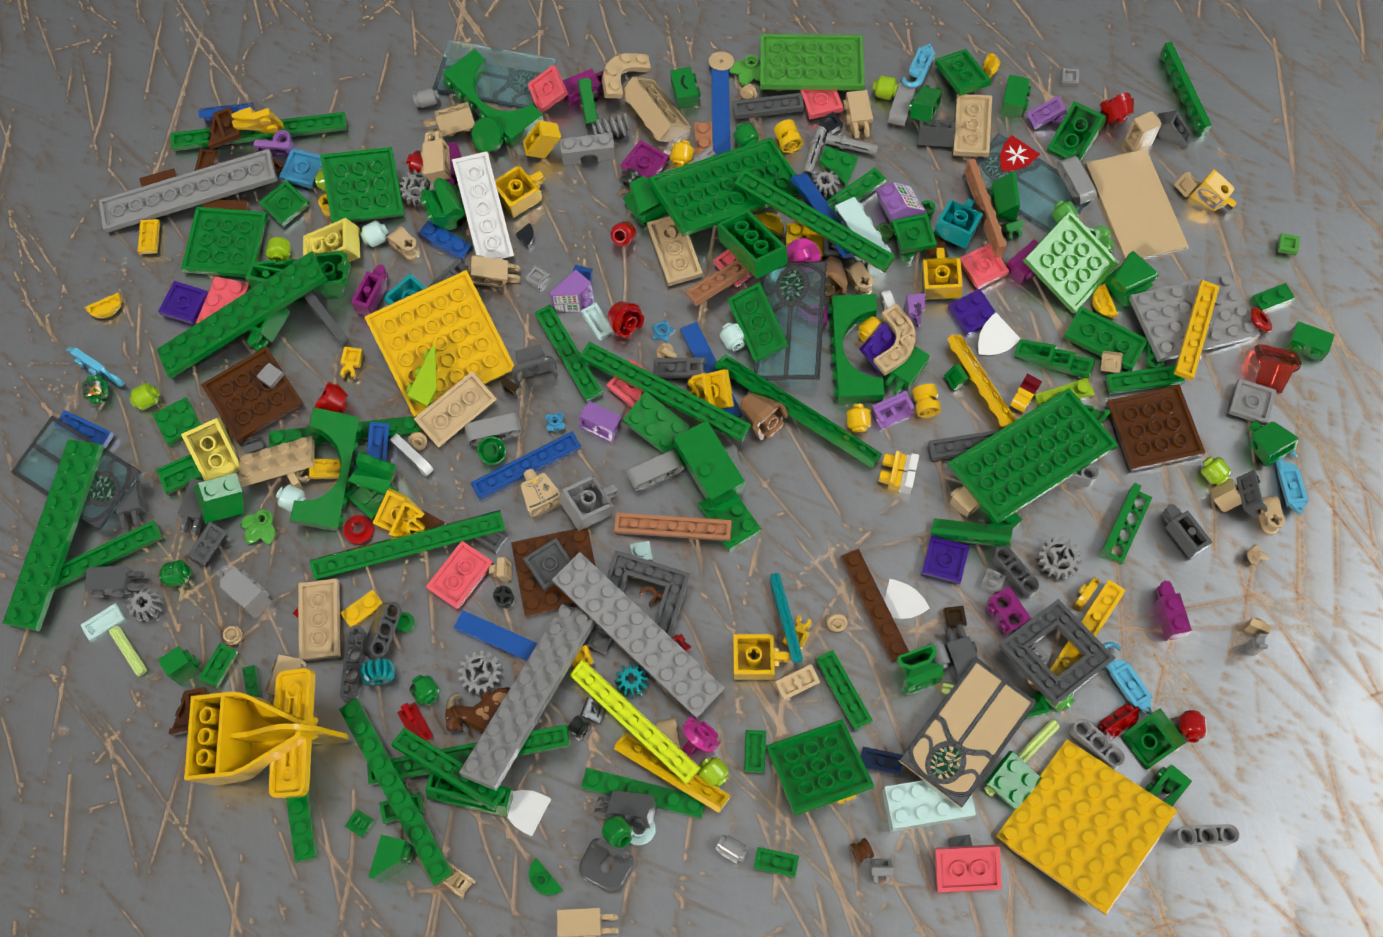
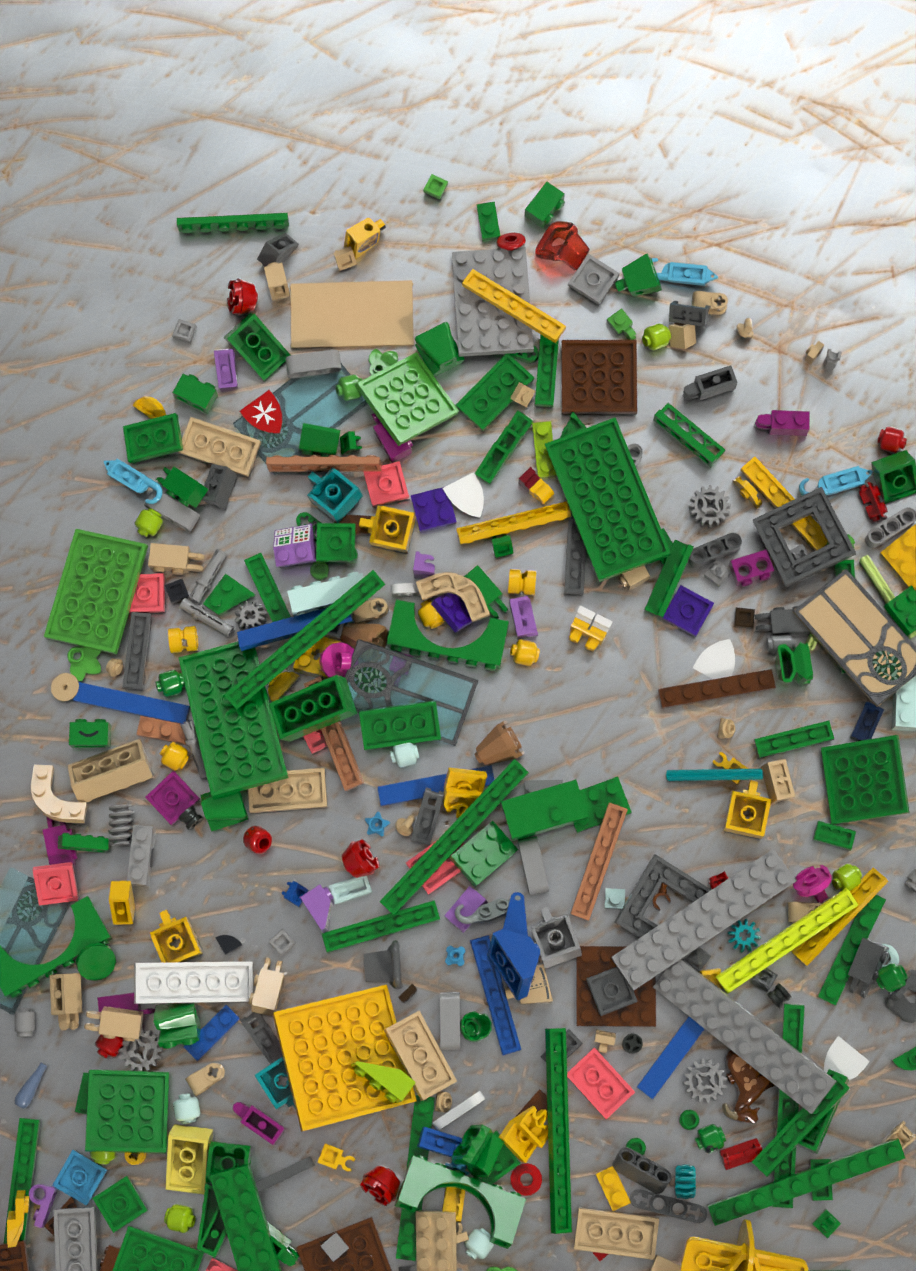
camera: 75 degrees left, 10 degrees up
green slope [368,834,415,883] -> none
green plate [715,354,882,468] -> none
yellow plate [1092,284,1118,318] -> none
none -> sand blue piece [14,1063,47,1109]
none -> blue slope [455,892,540,1001]
none -> bright green plate [607,308,636,340]
none -> green plate [679,1110,700,1130]

